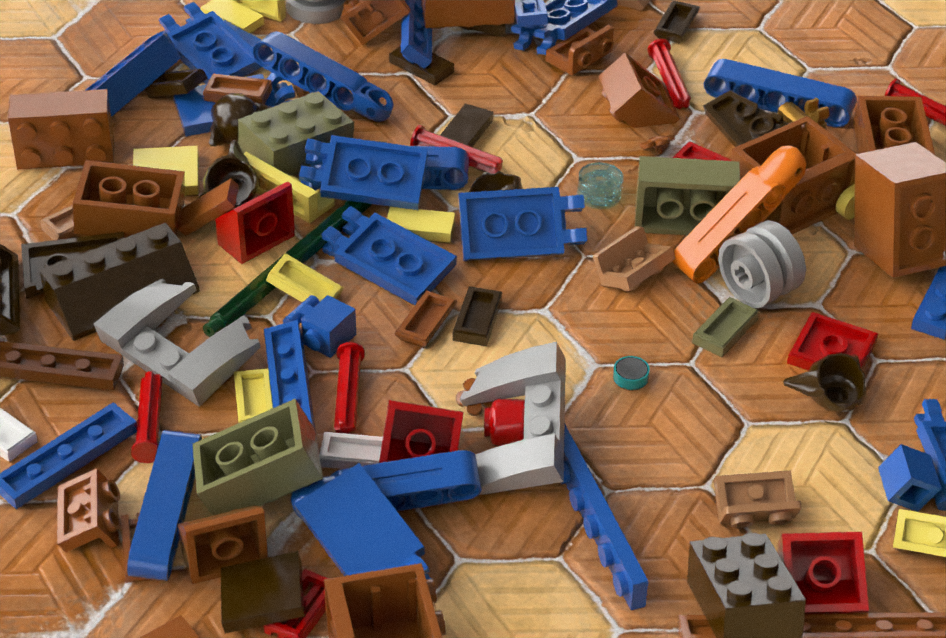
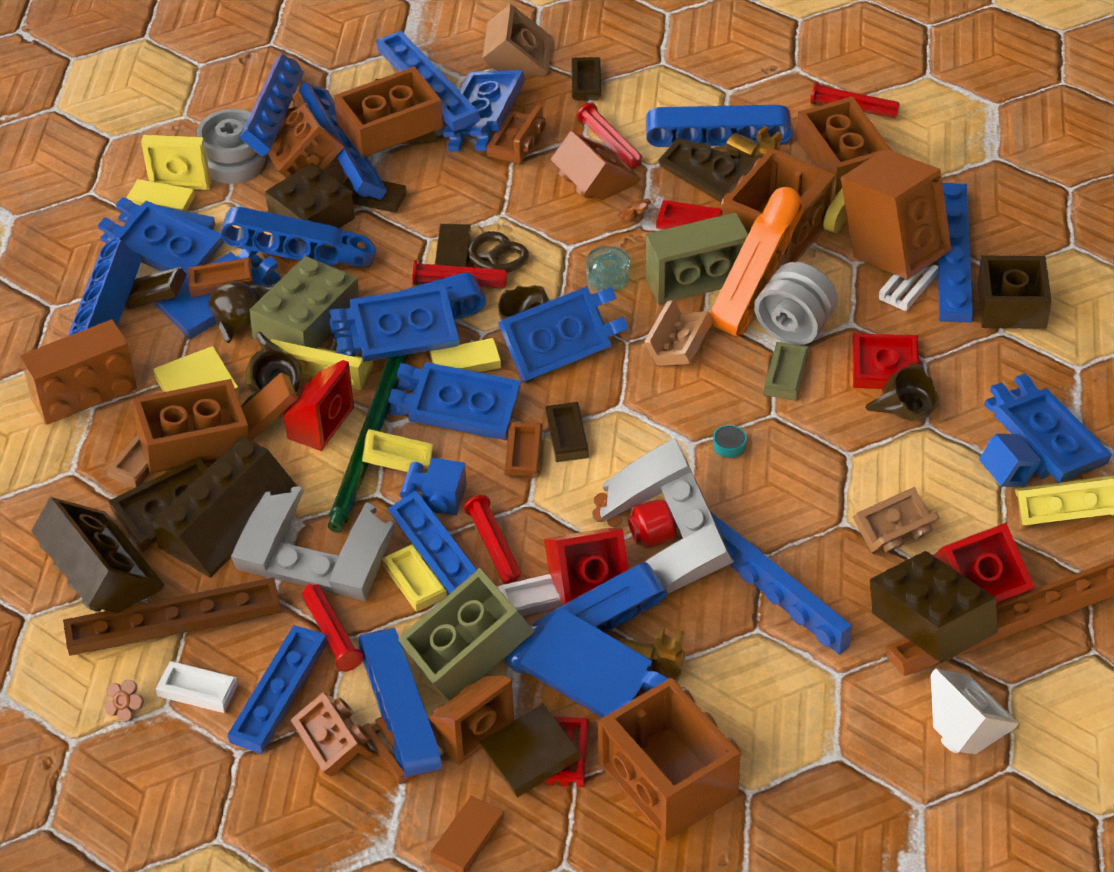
camera: 20 degrees left, 5 degrees up
none -> dark brown brick [265,162,355,241]
none -> dark brown piece [468,231,529,273]
none -> pearl gold bar [618,627,686,678]
none -> white tile [879,264,939,311]

